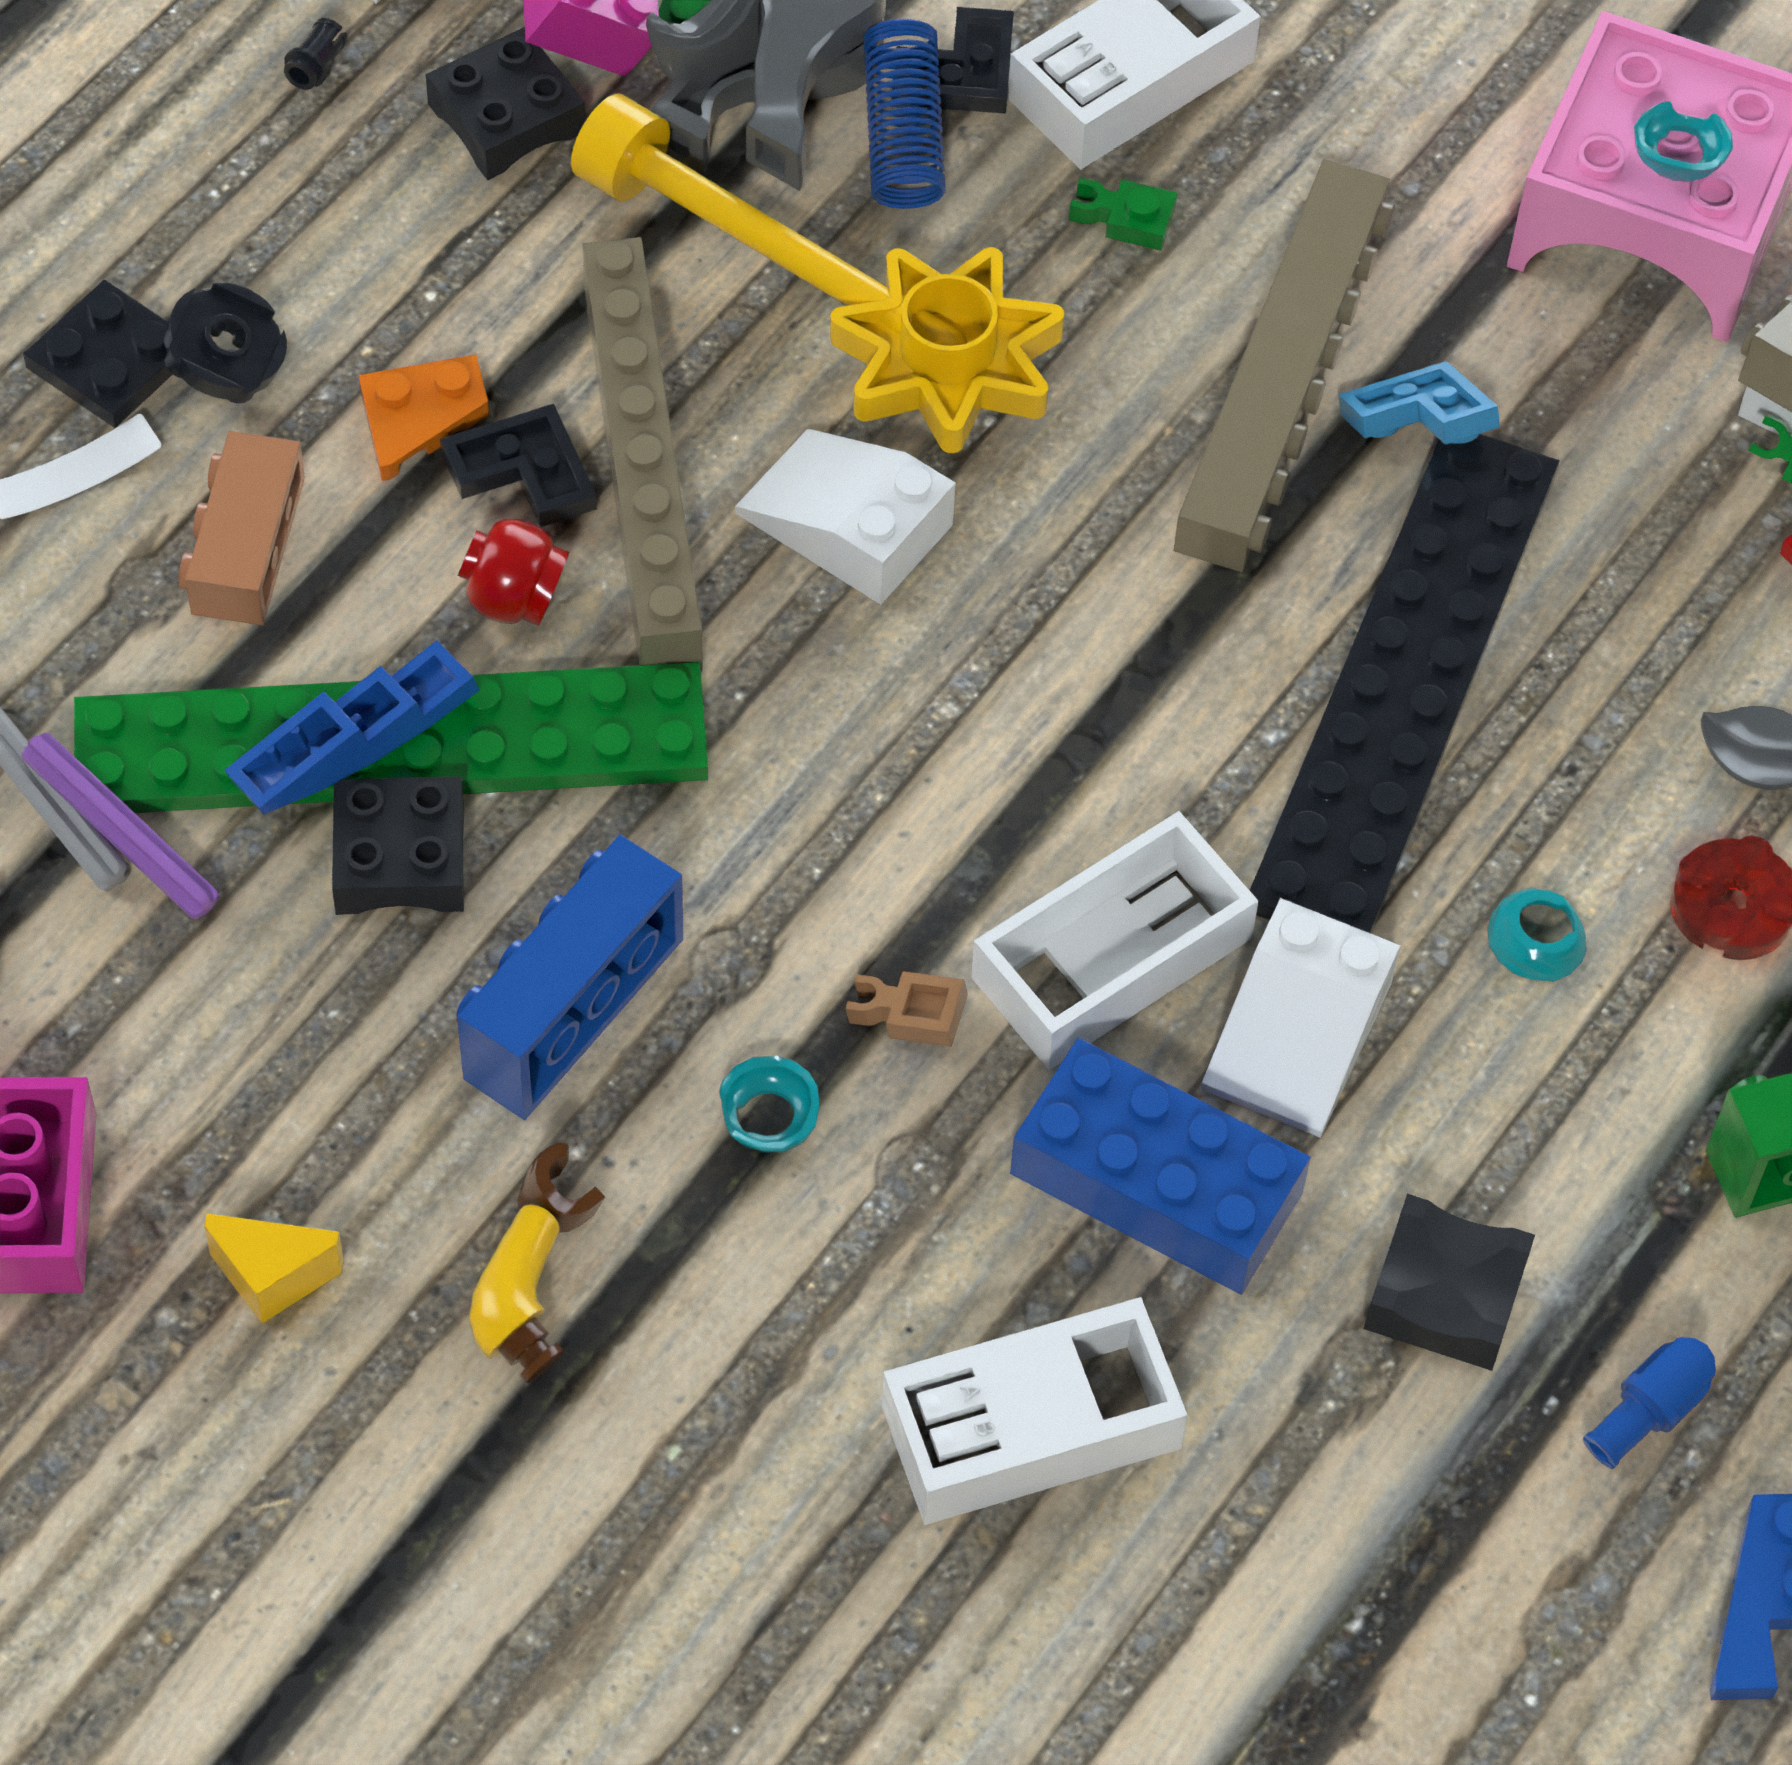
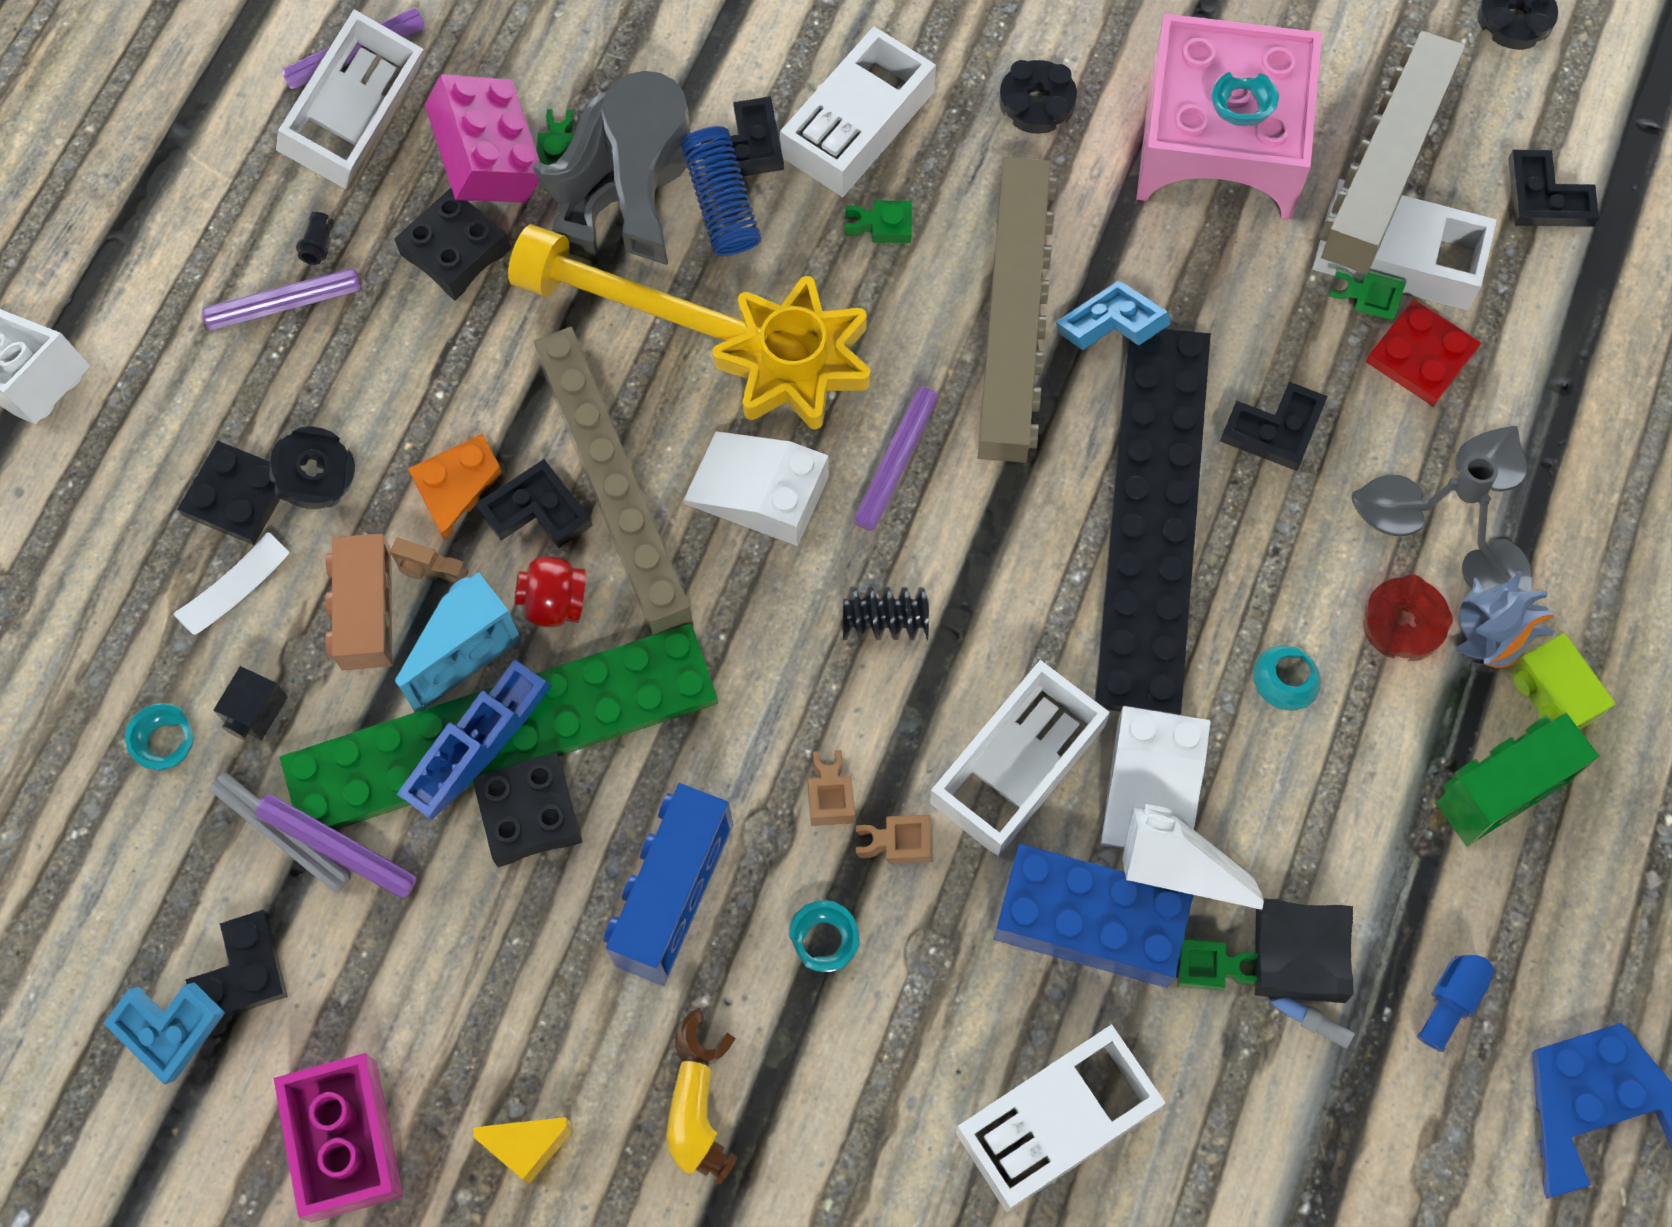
camera: 10 degrees left, 10 degrees up
none -> medium lavender axle [202,268,361,330]
none -> black brick [213,666,288,741]
none -> medium nougat plate [390,537,468,584]
none -> medium azure slope [395,572,521,712]
none -> medium nougat plate [808,750,855,826]
none -> black piece [843,587,929,641]
none -> medium lavender axle [855,386,938,531]
none -> black plate [999,60,1077,134]
none -> white slope [1122,804,1264,910]
none -> green plate [1177,939,1258,991]
none -> black plate [1220,382,1328,471]
none -> light grey piece [1270,997,1355,1049]

